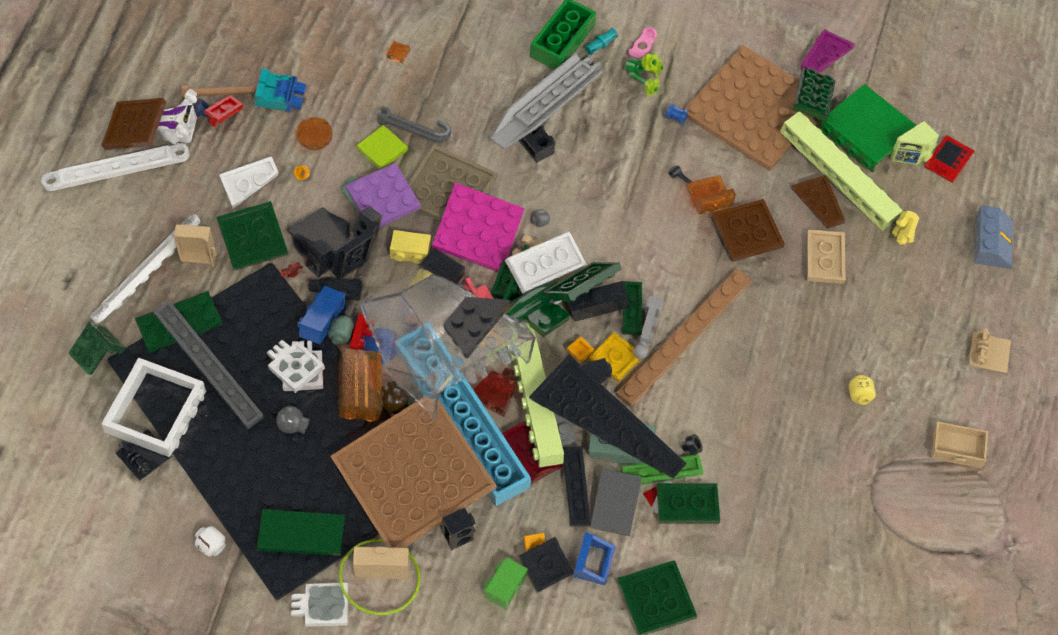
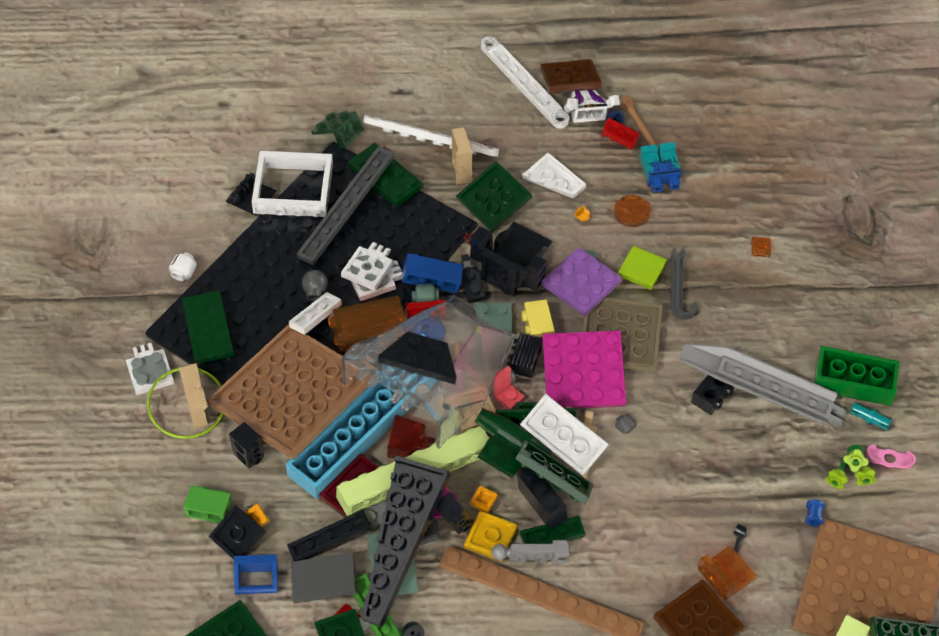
camera: 75 degrees right, 5 degrees down
none -> white plate [289,292,342,335]
none -> sand green wing [473,303,512,337]

